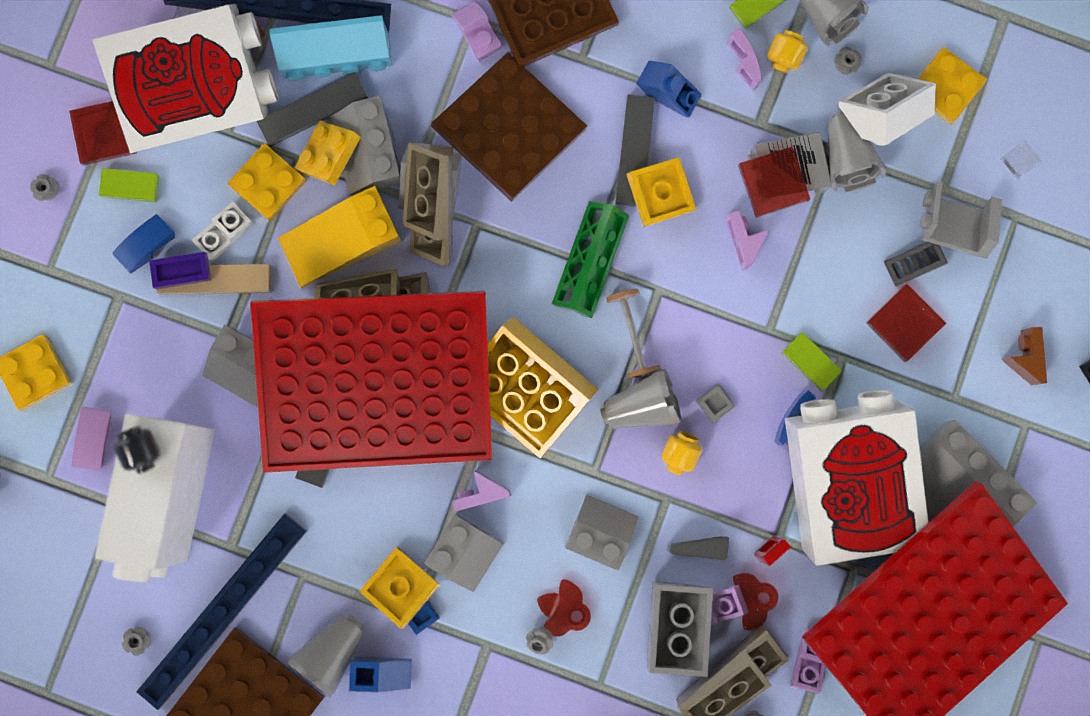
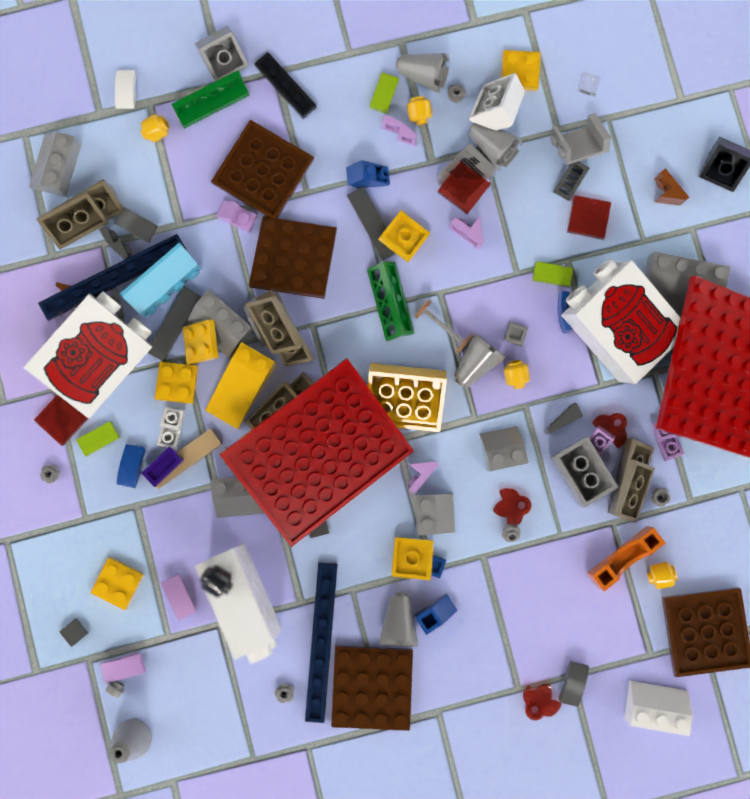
camera: 35 degrees left, 0 degrees up
red tile [754,536,791,566] -> none

